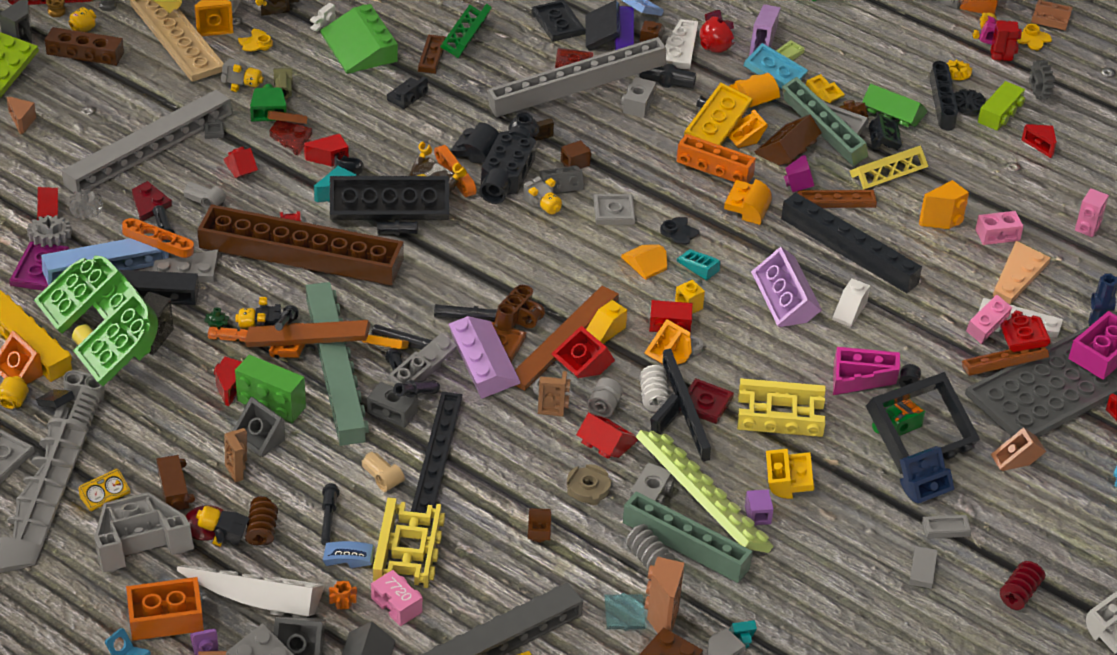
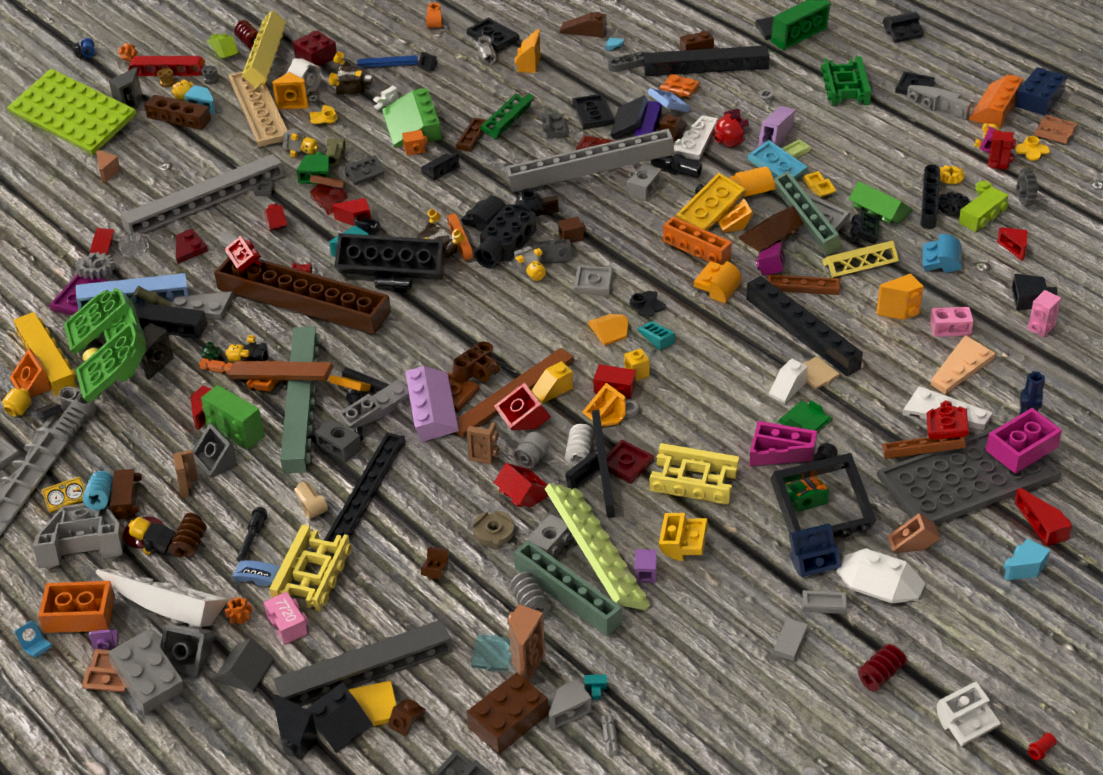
camera: 15 degrees right, 0 degrees up
orange beam [122,218,194,258] -> none
black pin [152,205,175,243] -> none
black pin [275,305,299,331] -> none
black pin [393,380,440,397] -> none
black pin [434,304,497,322] -> none
lavender slope [751,247,822,327] -> none
reddish brown bracket [839,100,869,119] -> none
bright pink brick [966,295,1013,344] -> none
none -> medium azure piece [82,471,113,510]
none -> olive pin [133,286,172,306]
none -> medium azure slope [184,85,216,114]
none -> red bracket [225,236,263,272]
none -> dark grey bracket [345,155,385,185]
none -> orange brick [402,130,428,156]
none -> dark grey bracket [541,107,566,139]
none -> green piece [778,400,833,433]
none -> tan piece [803,356,840,390]
none -> white wedge [836,548,925,603]
none -> dark azure brick [923,234,962,273]
none -> lime plate [975,180,993,195]
none -> black torso [1012,274,1057,310]

